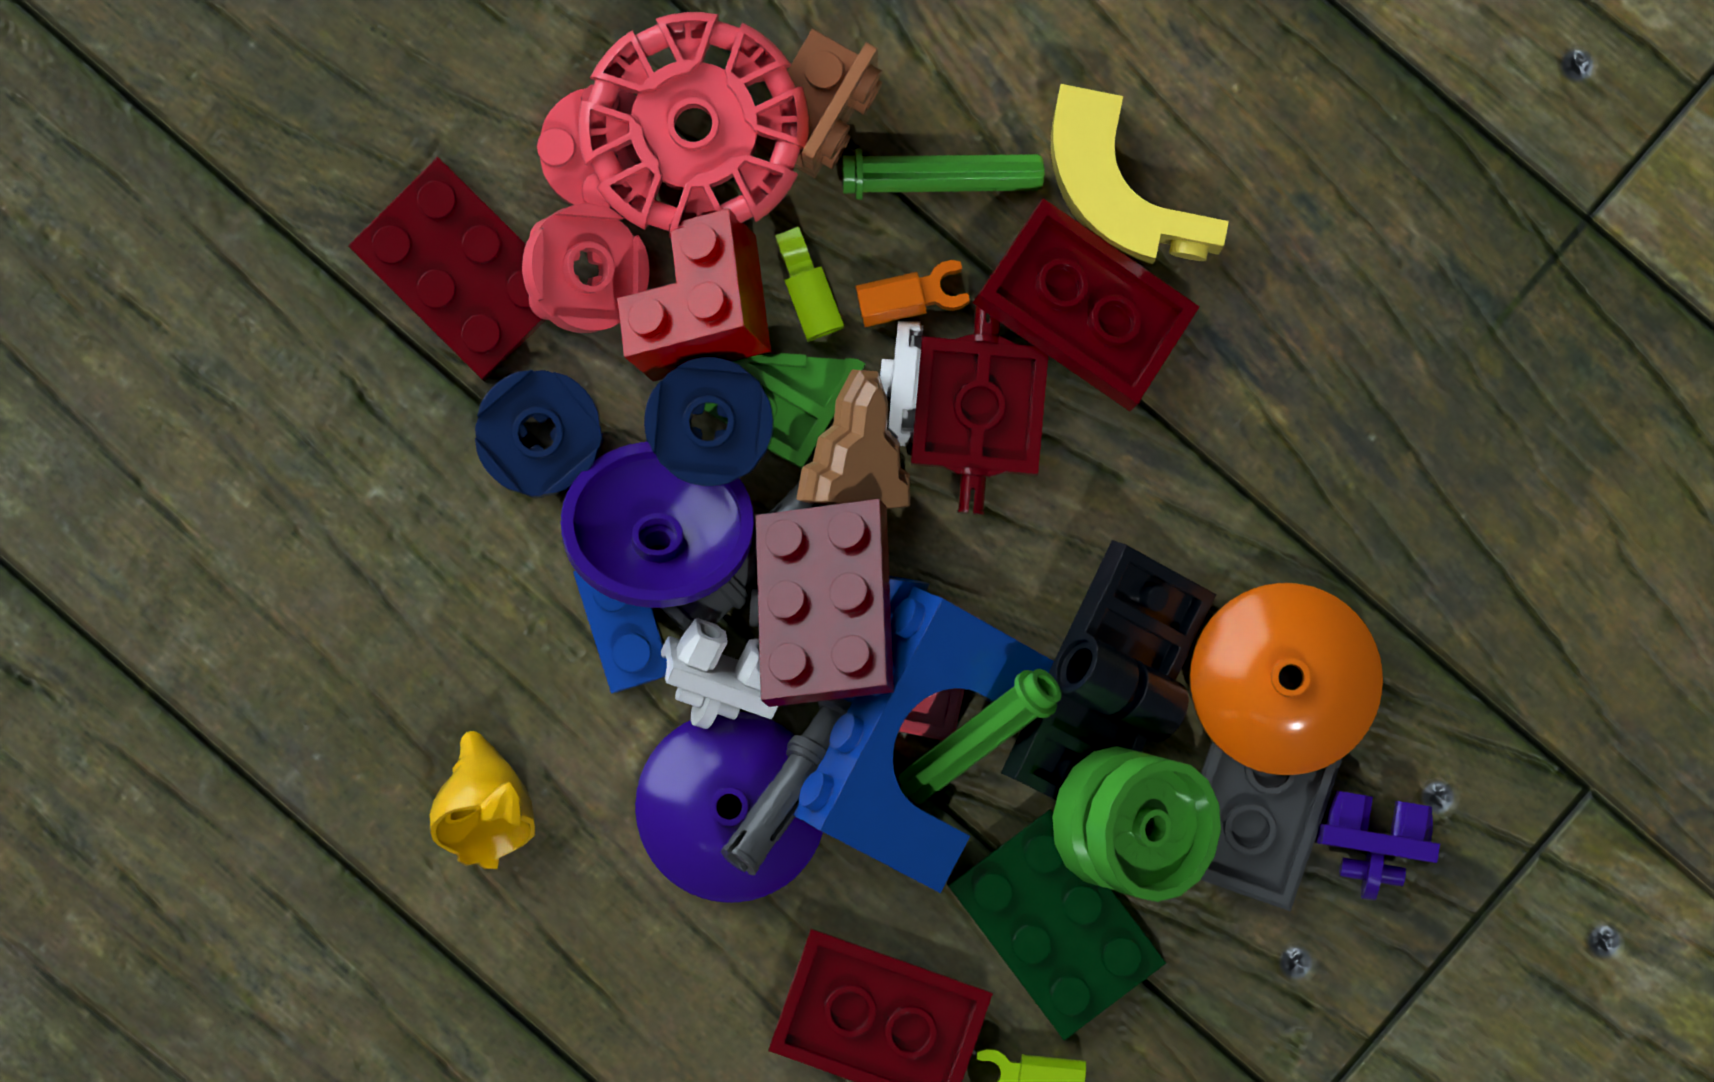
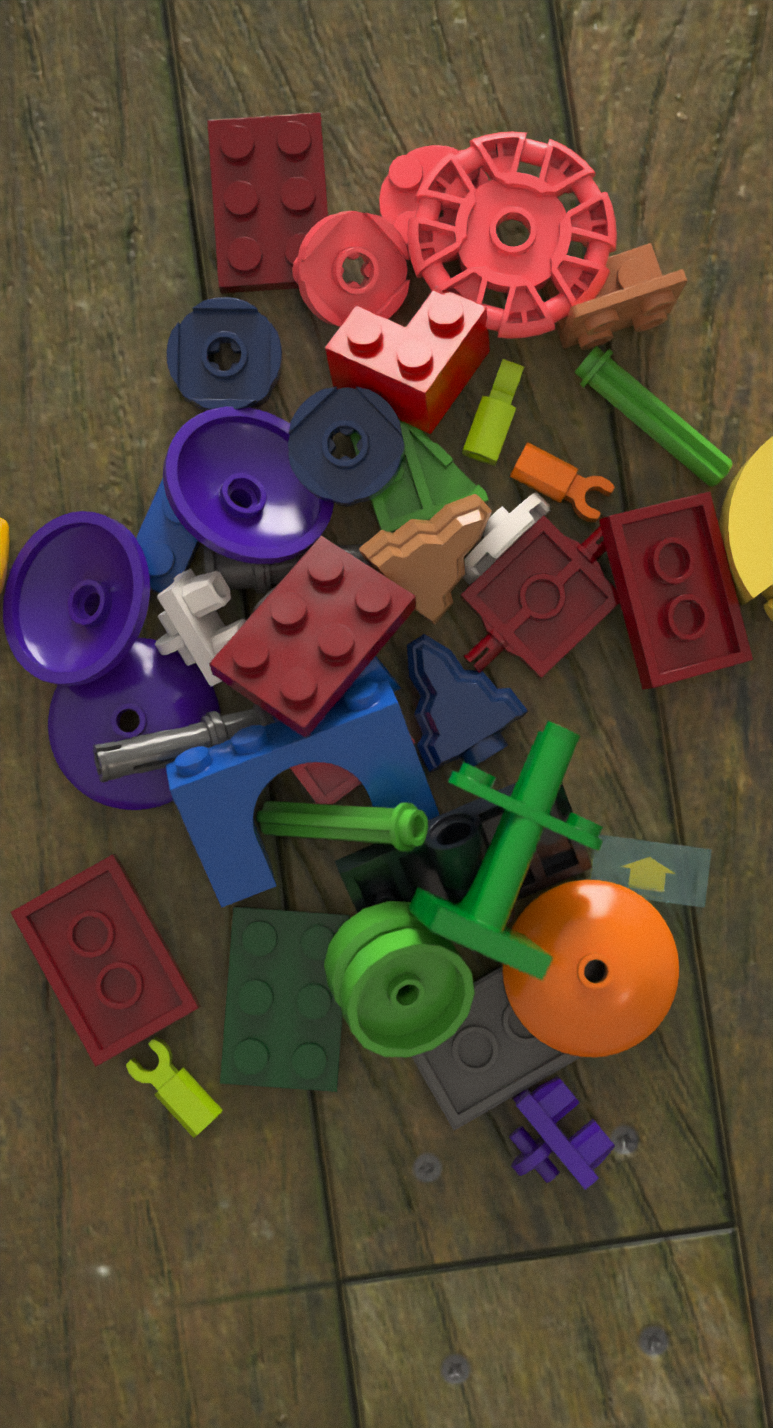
camera: 35 degrees right, 0 degrees up
none -> dark purple dish [3,511,150,686]
none -> dark blue rock [407,634,528,773]
none -> green piece [408,721,604,981]
none -> clear light blue tile [588,835,712,907]

